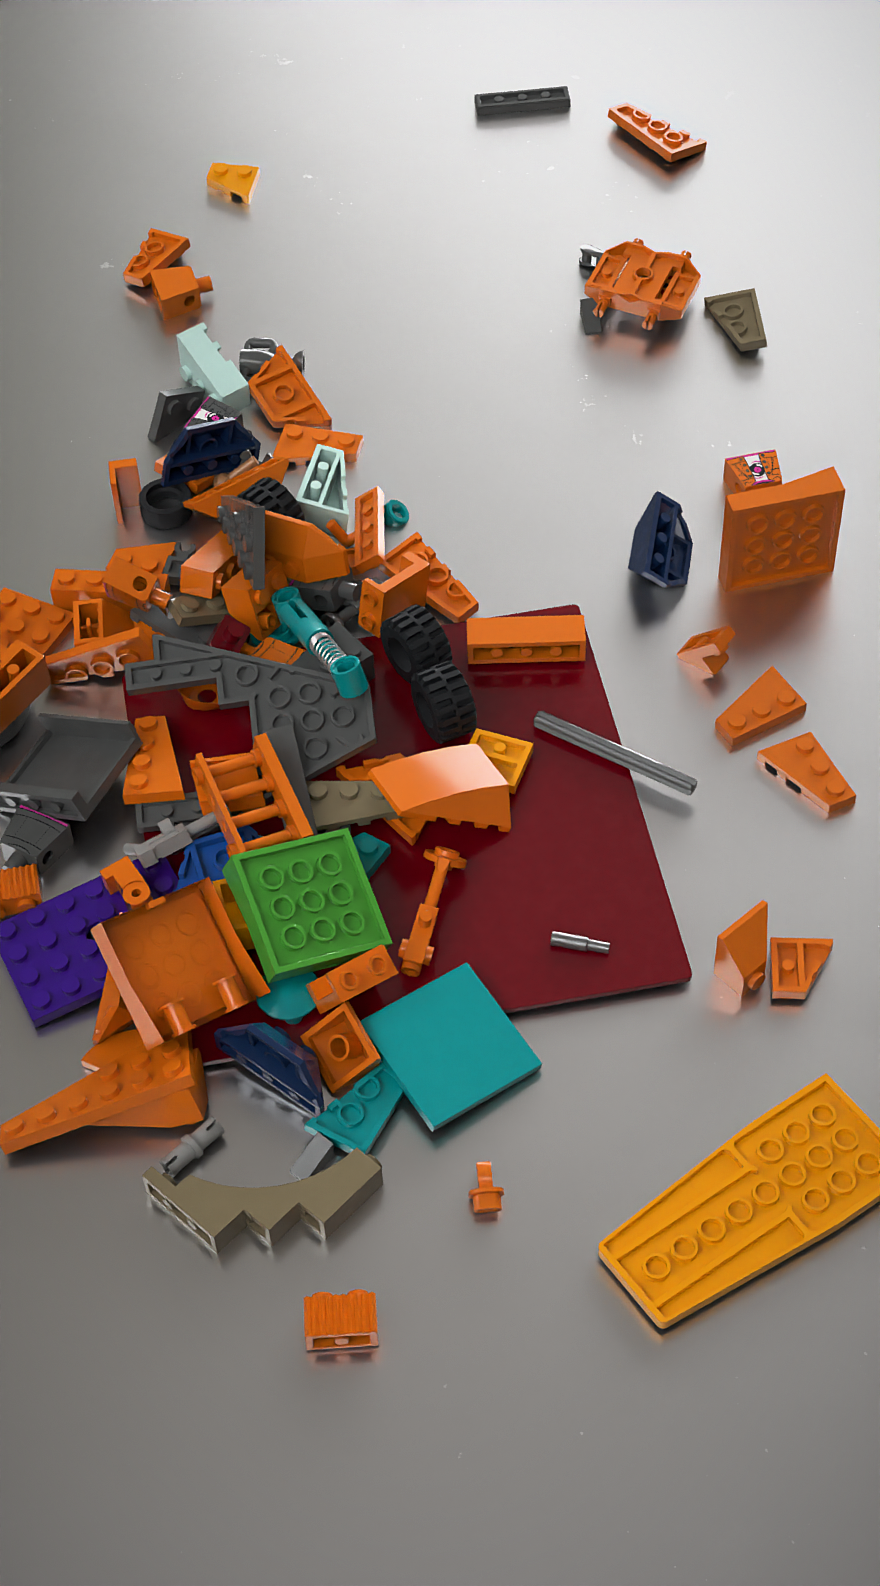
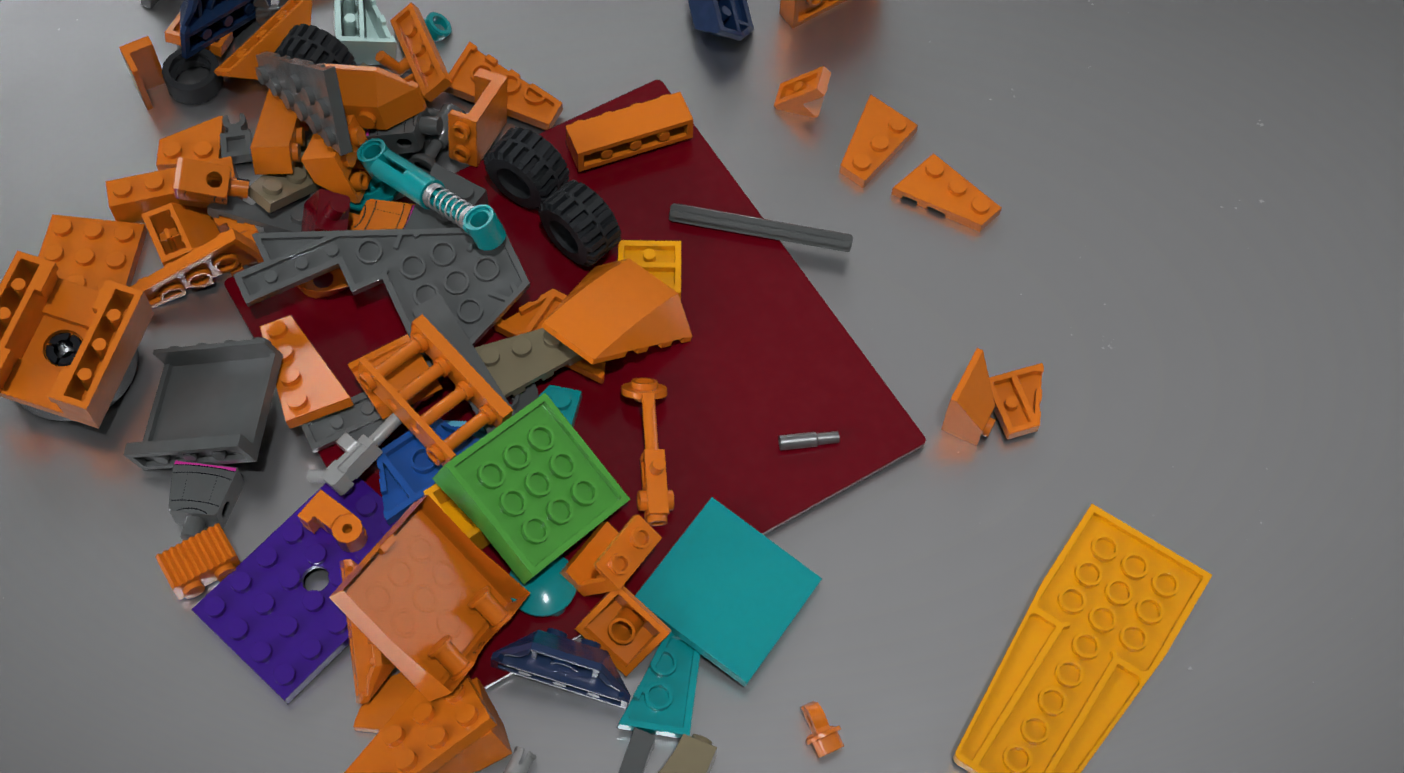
camera: 25 degrees left, 10 degrees up
medium nougat bar [213,456,259,487] -> none

